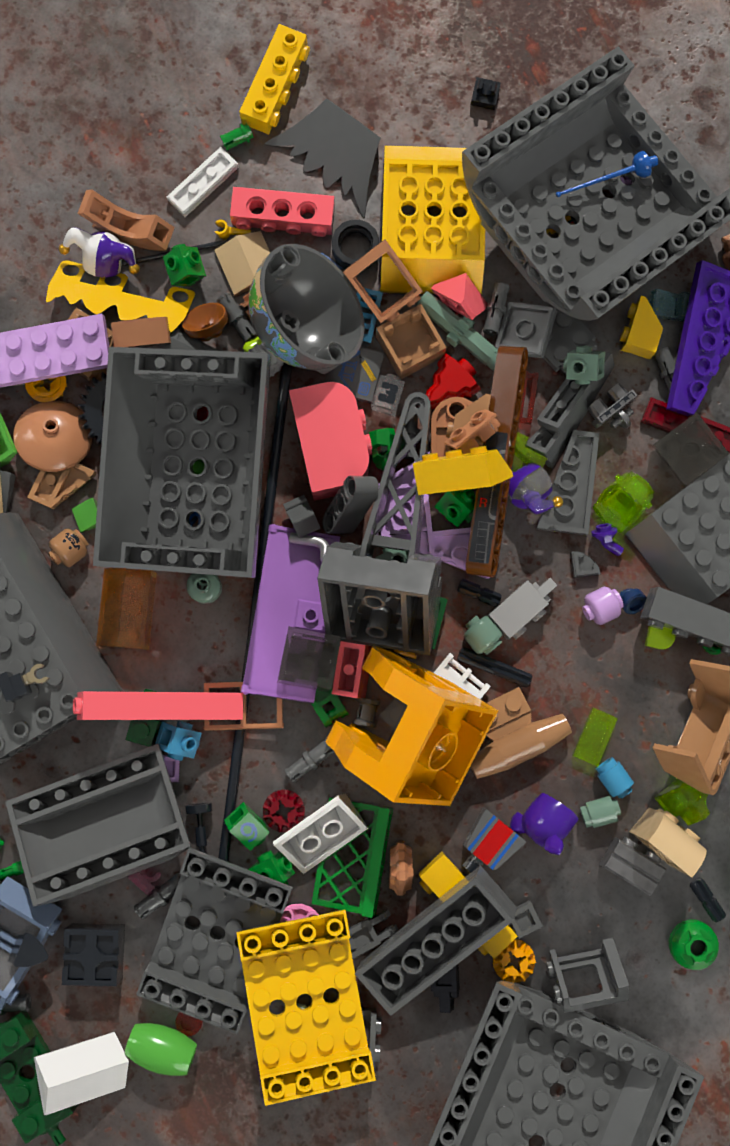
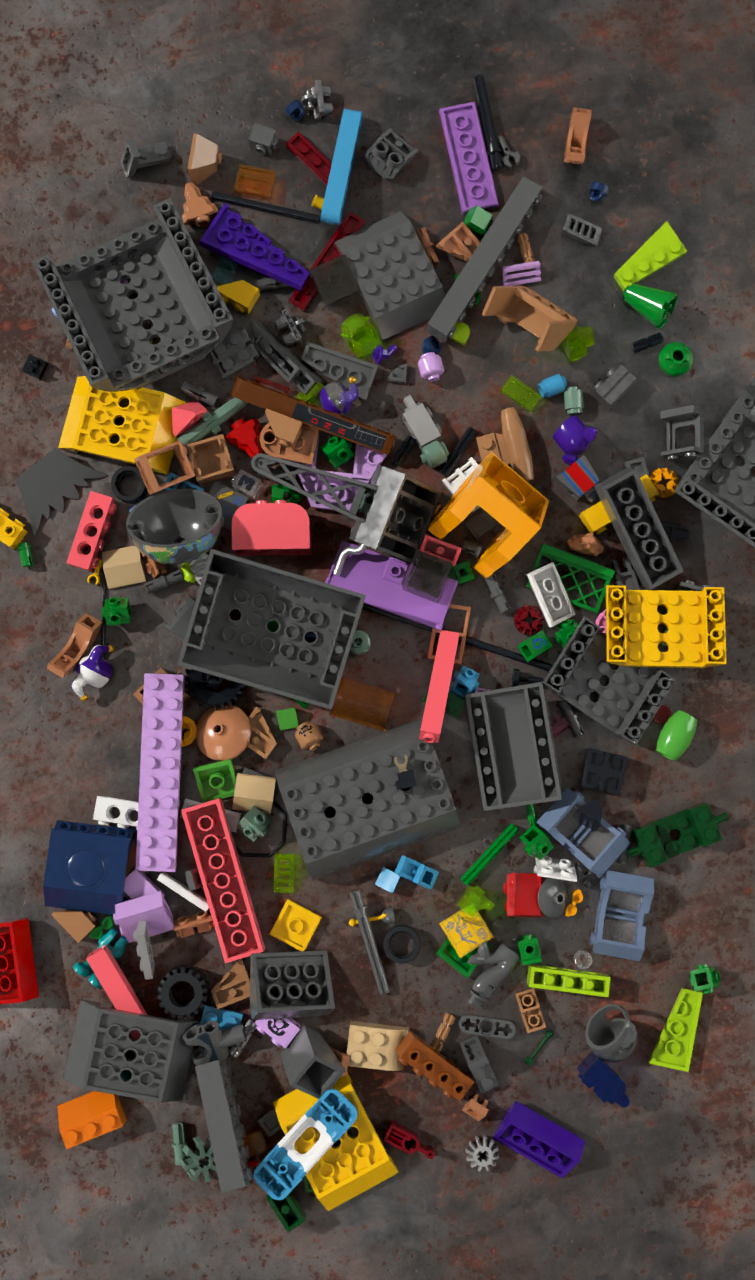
camera: 75 degrees left, 0 degrees up
white slope [34,1032,129,1115] -> none
yellow piece [46,261,195,332] -> none
nougat slope [111,317,171,348] -> none
white tile [167,147,239,217] -> none
dark orange piece [181,303,228,342] -> none
dark grey piece [283,495,320,538] -> none
dark grey beam [322,475,379,534] -> none
yellow slope [413,446,513,495] -> none
nougat hinge [444,409,500,454] -> none
dark grey tile [495,302,557,359] -> none
blue sword [556,151,658,197] -> none
sand green brick [563,346,605,384] -> none
tan brick [629,808,707,878] -> none

